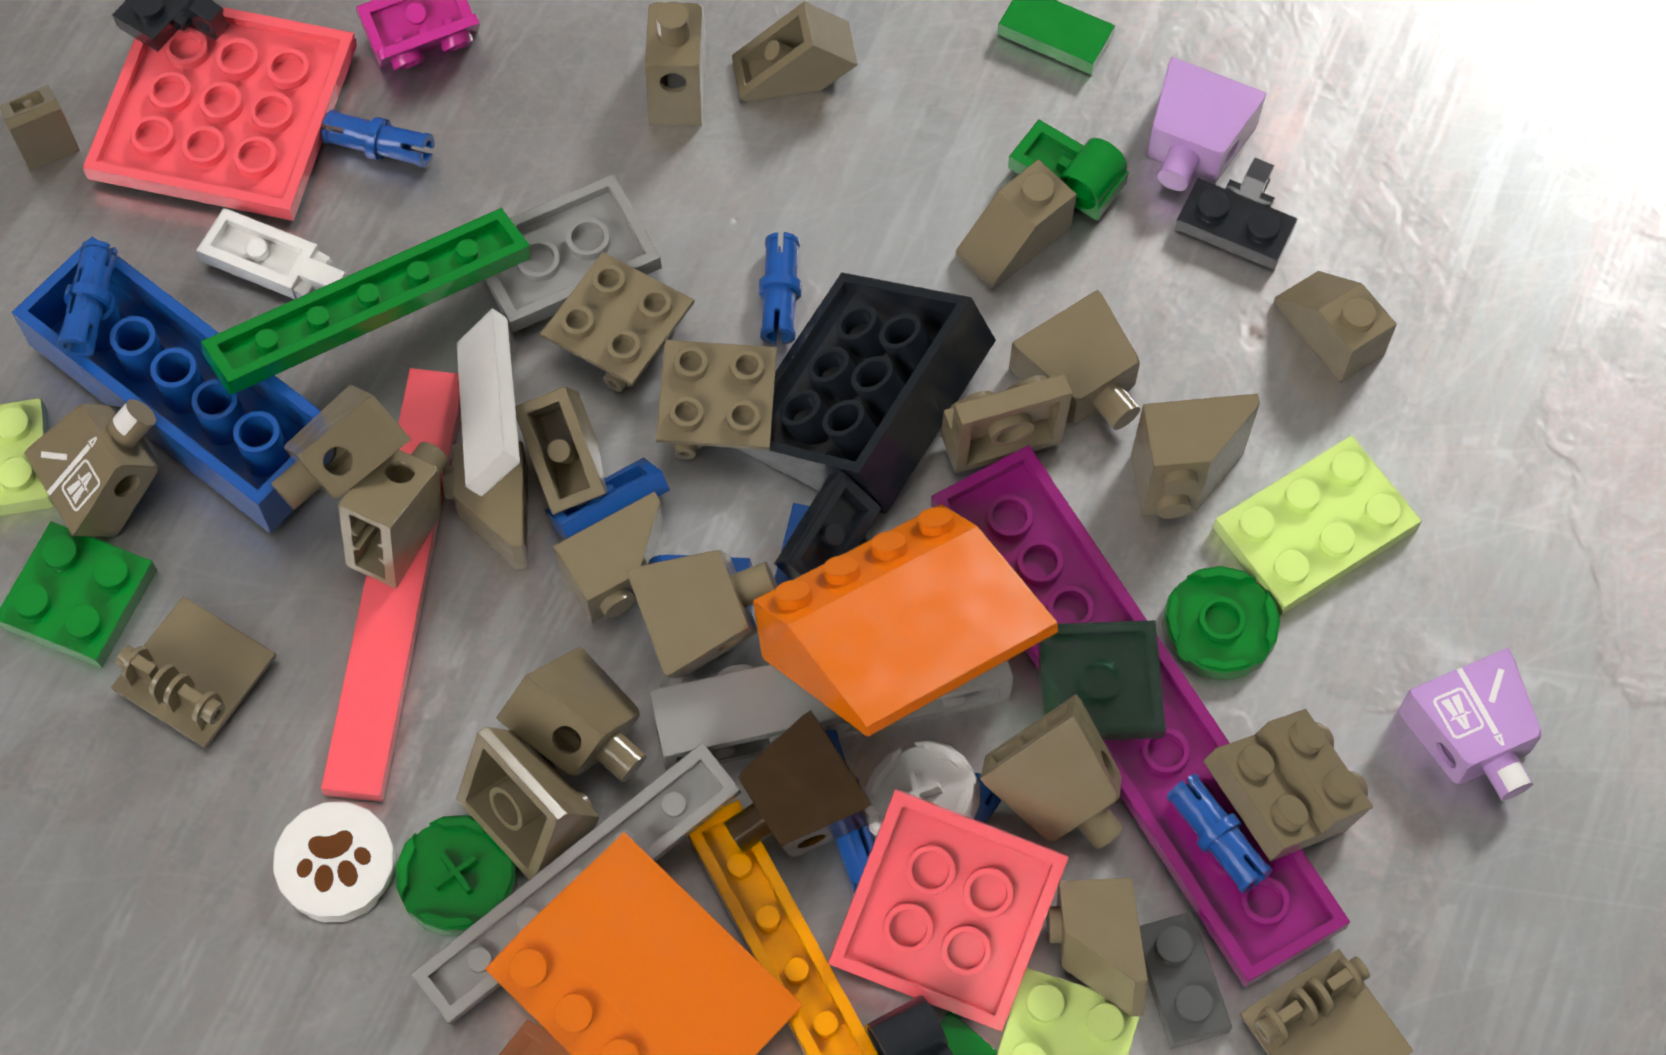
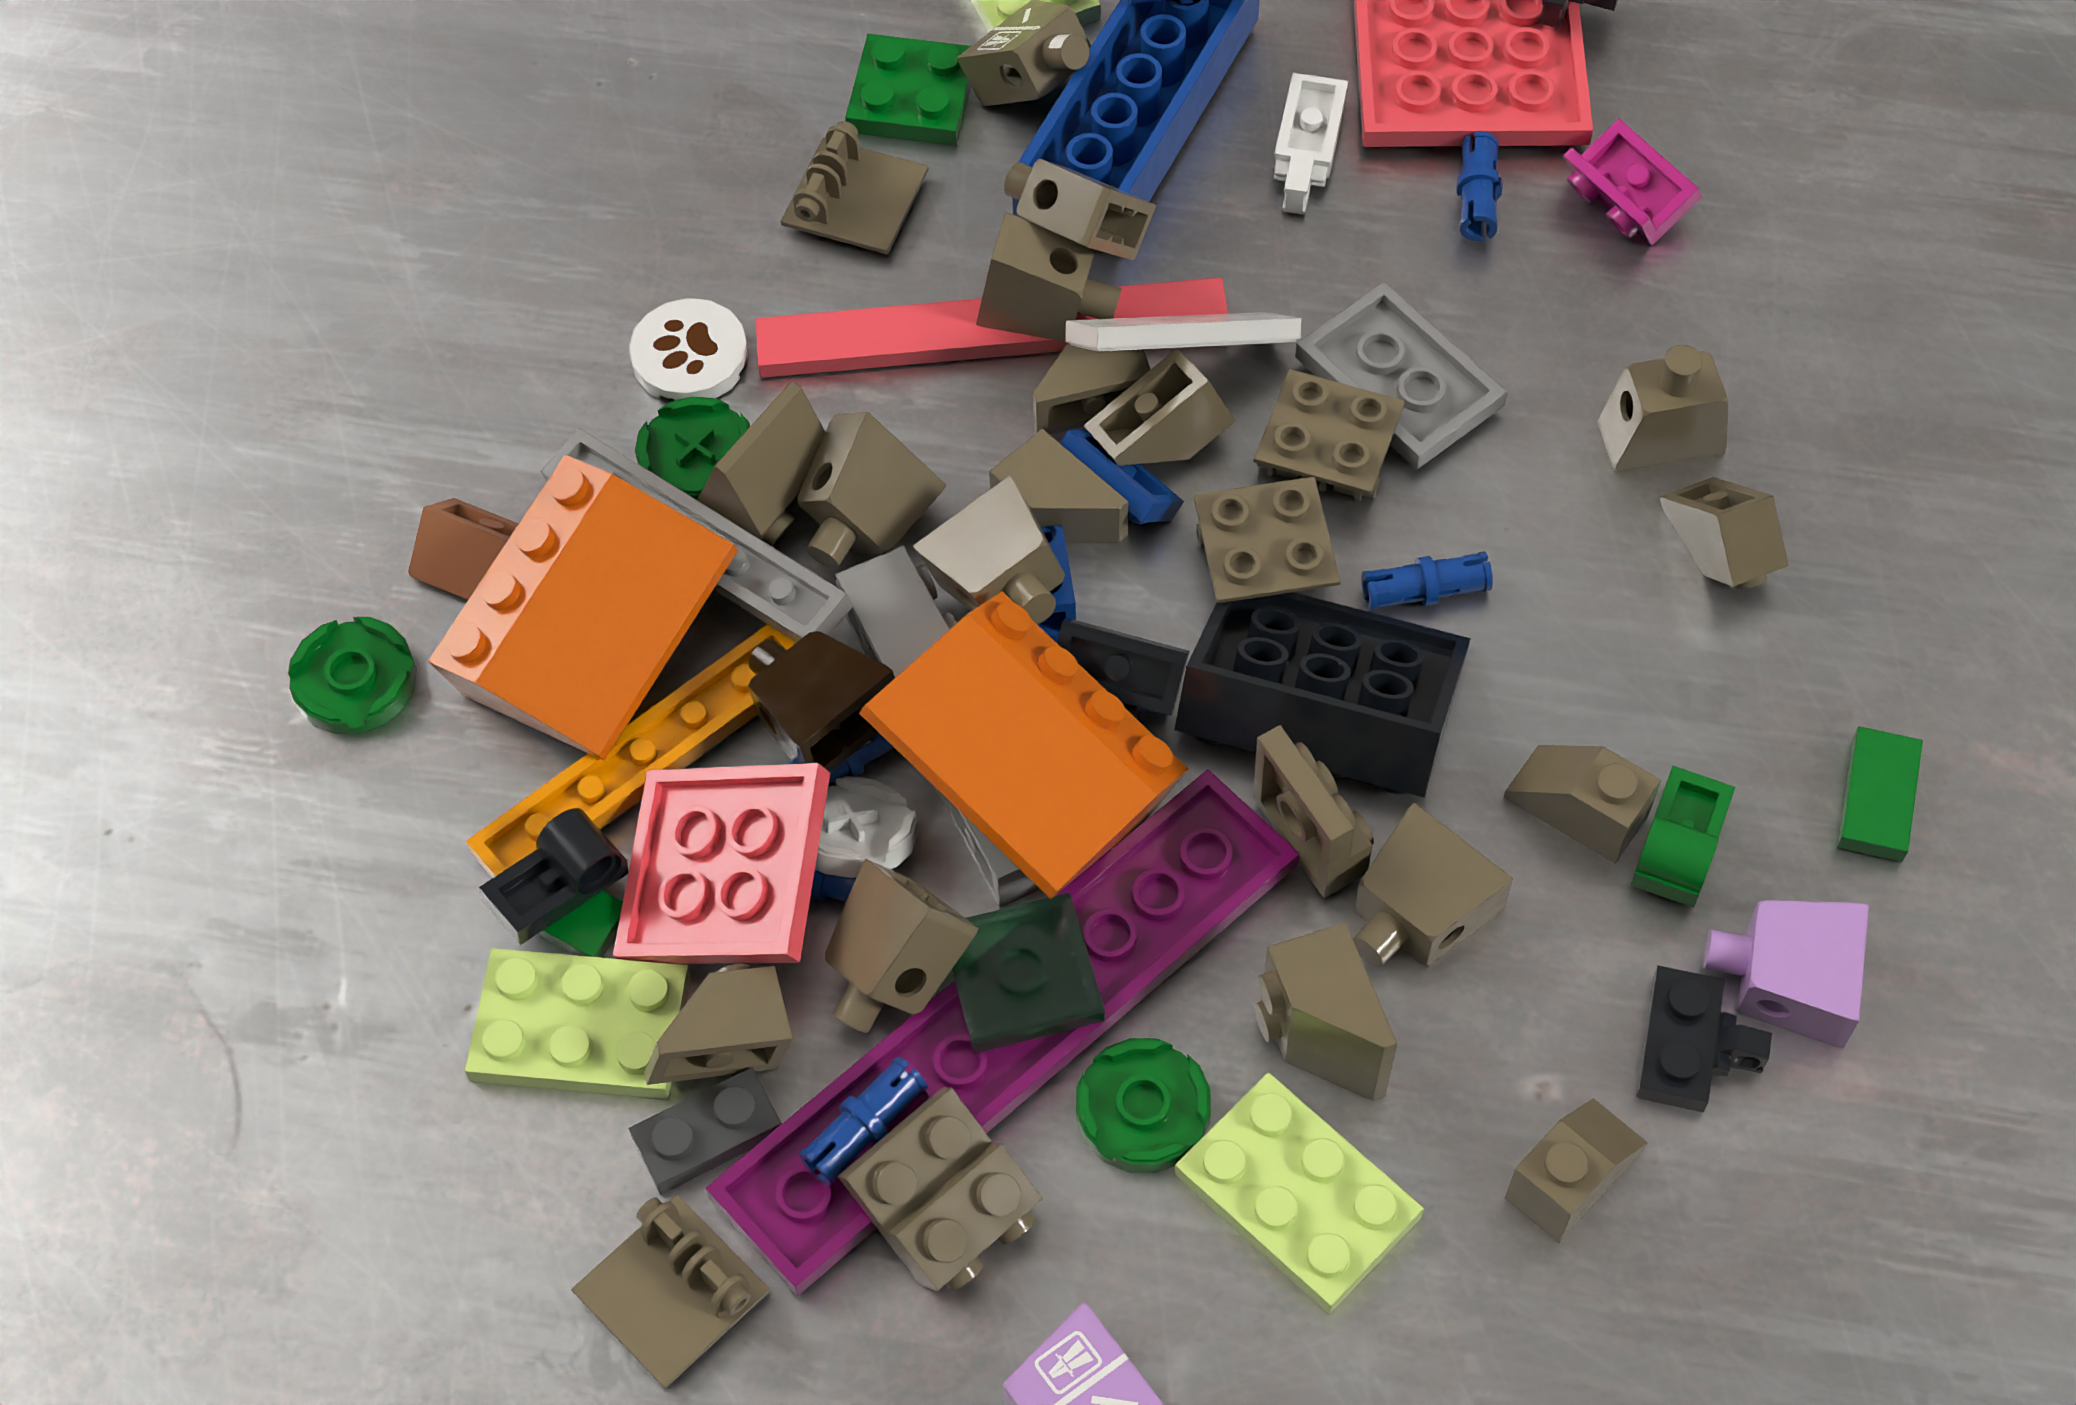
camera: 80 degrees right, 5 degrees down
green plate [201,207,530,395] -> none

